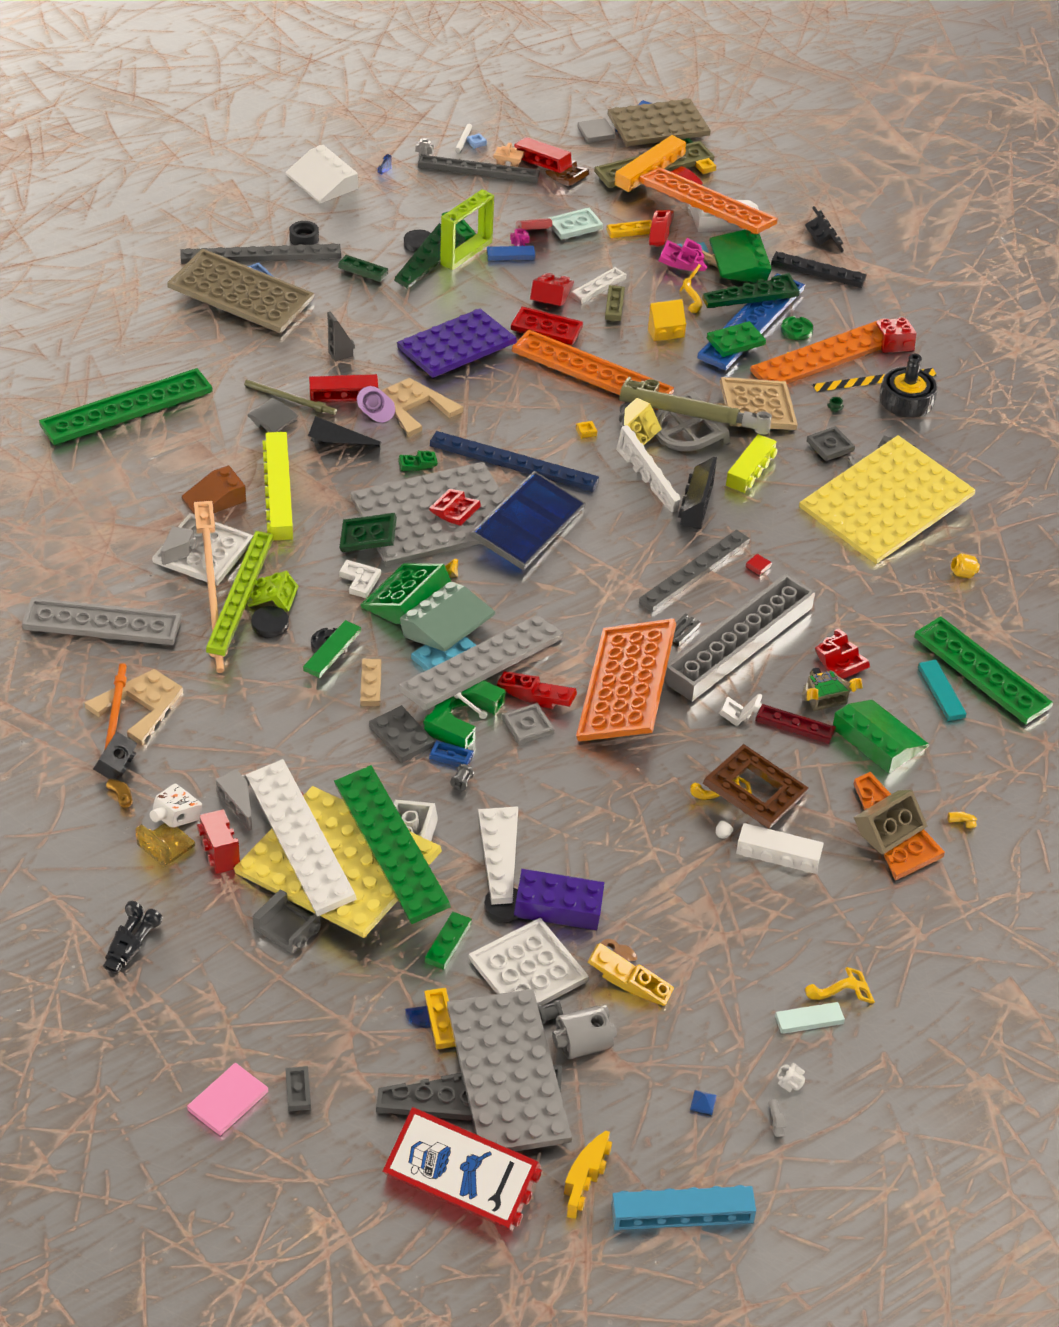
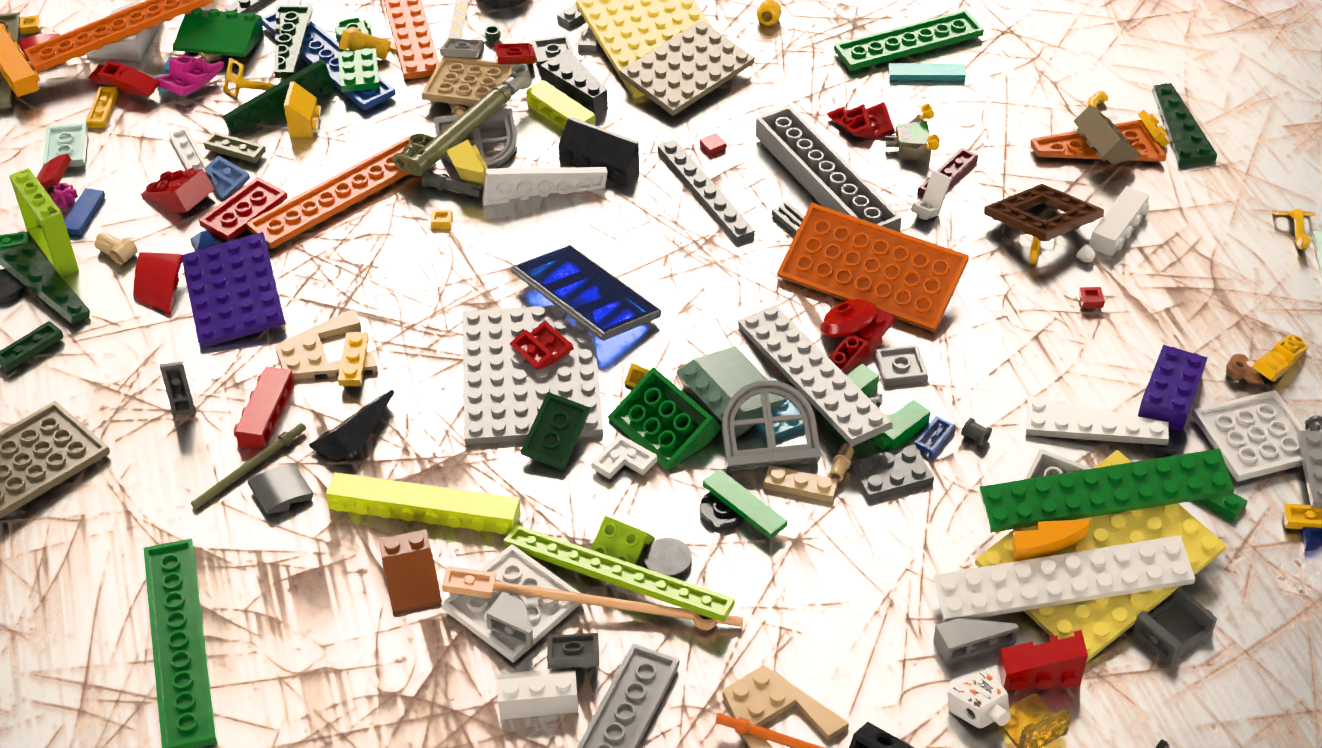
camera: 70 degrees left, 0 degrees up
lavender piece [357,386,395,423] -> none
green slope [398,450,438,471] -> none
dark blue plate [430,431,599,492] -> none
green slope [832,700,929,774] -> none
none -> tan piece [94,232,138,265]
none -> red slope [133,252,183,315]
none -> blue slope [190,231,217,250]
none -> medium blue wing [205,155,250,202]
none -> dark green wing [222,59,335,134]
none -> plate [338,332,369,386]
none -> yellow bracket [339,27,392,60]
none -> light grey tile [440,38,484,58]
none -> red tile [494,43,535,64]
none -> white slope [497,667,579,720]
none -> wedge [540,49,608,116]
none -> dark grey plate [547,633,599,670]
none -> plate [620,20,755,116]
none -> light grey window [722,380,821,472]
none -> red piece [820,299,877,337]
none -> tan axle [828,443,854,482]
none -> light orange slope [1012,519,1089,561]
none -> red plate [1078,287,1105,308]
none -> yellow plate [1138,110,1170,148]
none -> dark green wing [1152,83,1217,166]

